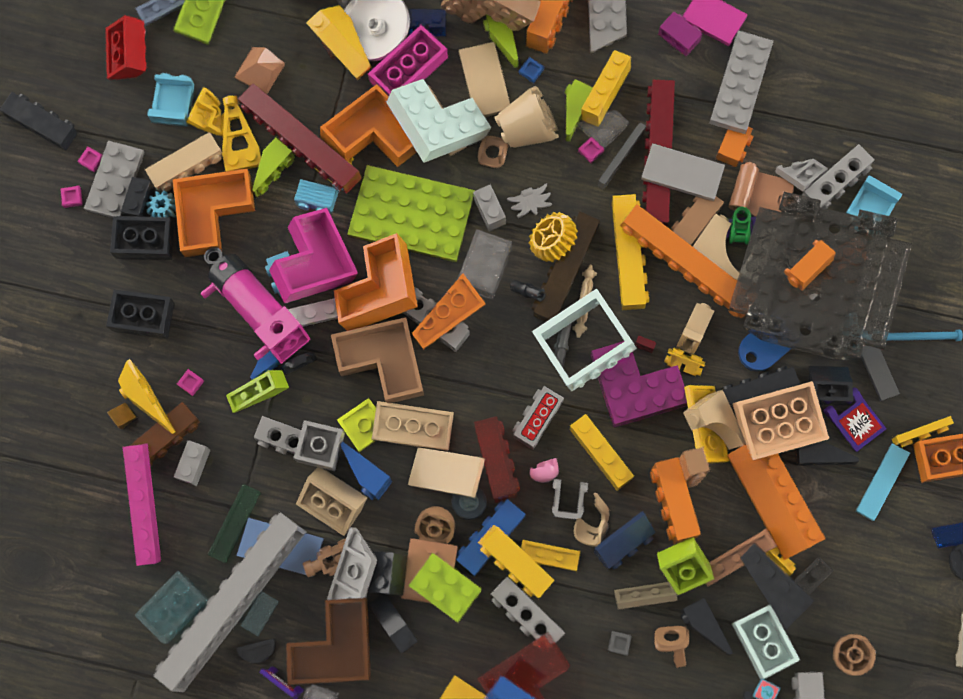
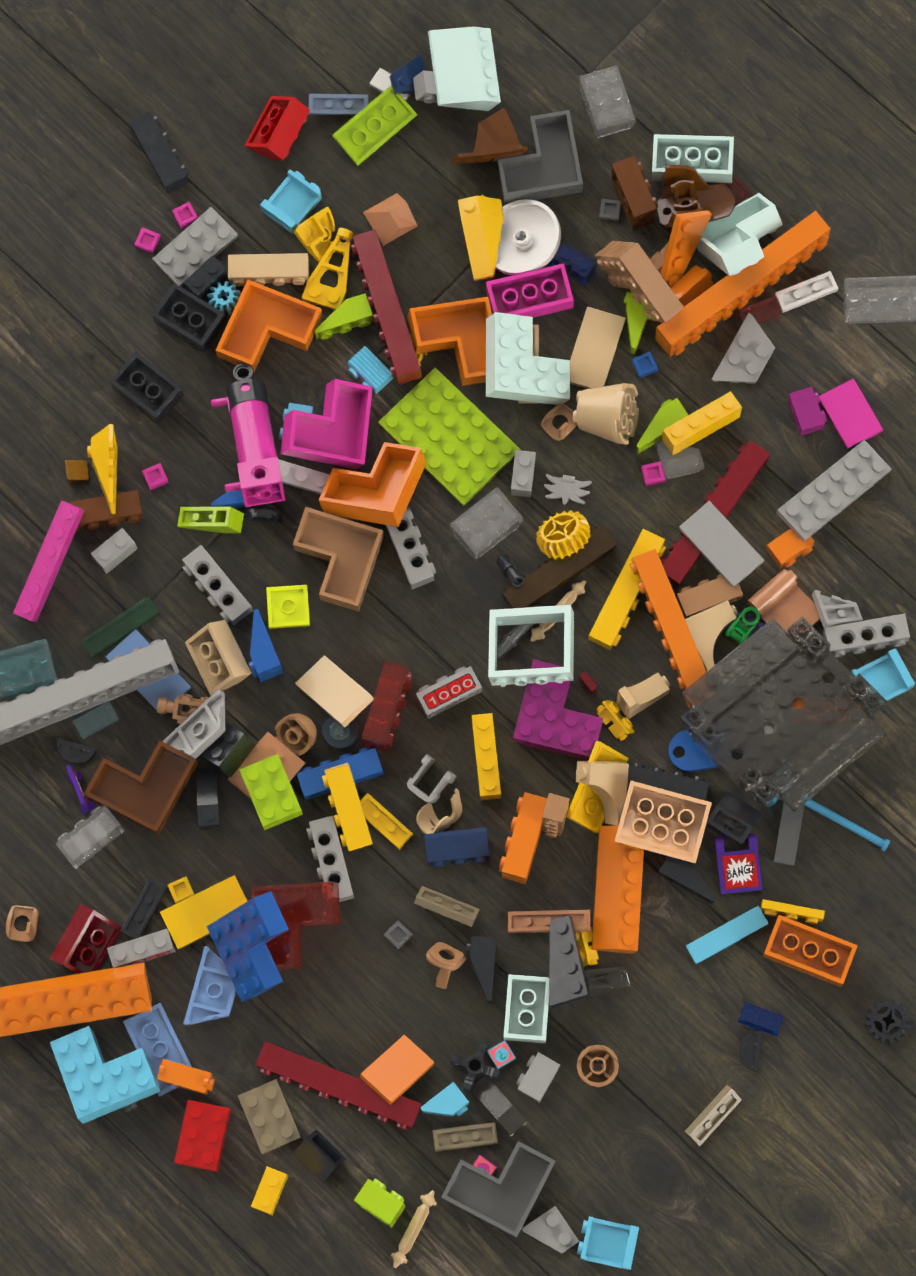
camera: 30 degrees right, 0 degrees up
light grey brick [294,420,345,471] -> none
tan tile [372,401,454,451] -> none
orange wing [412,273,486,350] -> none
bright pink hair [530,458,559,483] -> none
dark grey tile [598,123,646,191] -> none
lime brick [657,537,714,595] -> none
orange brick [784,240,836,291] -> none

